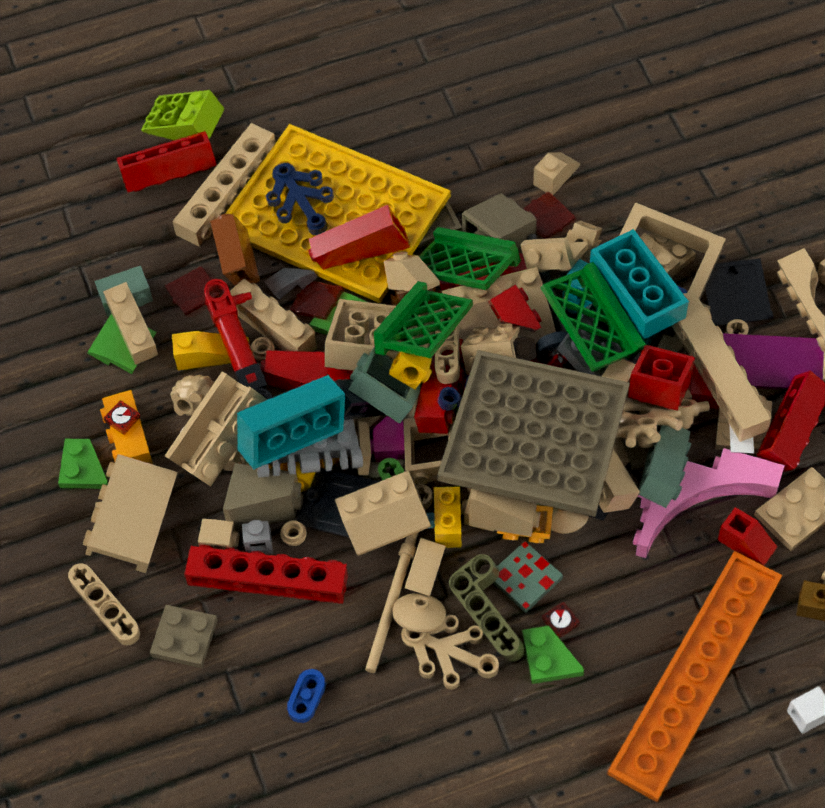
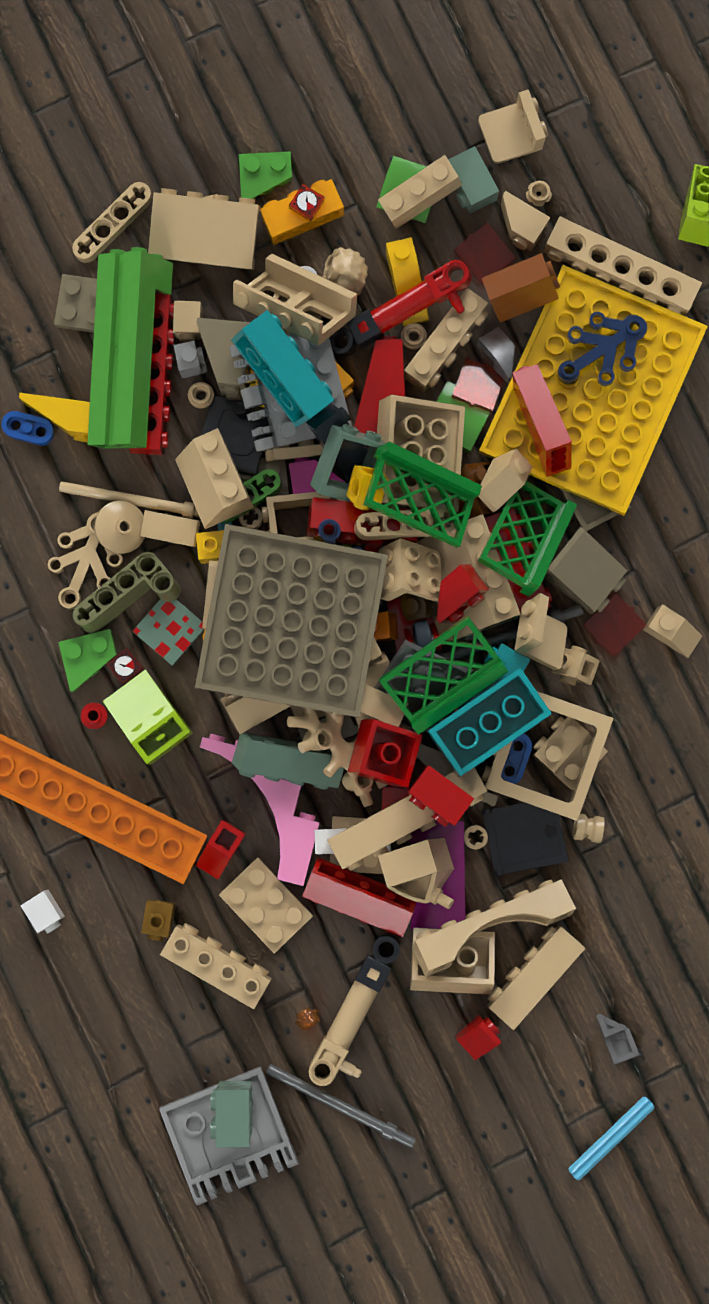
camera: 80 degrees right, 25 degrees up
red brick [116,131,217,193] -> none
none -> yellow slope [19,393,90,442]
none -> red plate [81,703,108,729]
none -> bright green brick [87,247,173,449]
none -> slope [103,669,193,765]
none -> tan piece [378,838,454,909]
none -> red brick [407,765,474,827]
none -> tan bracket [478,89,548,164]
none -> tan slope [501,191,550,252]
none -> tan plate [526,181,552,207]
none -> tan wheel [573,814,605,843]

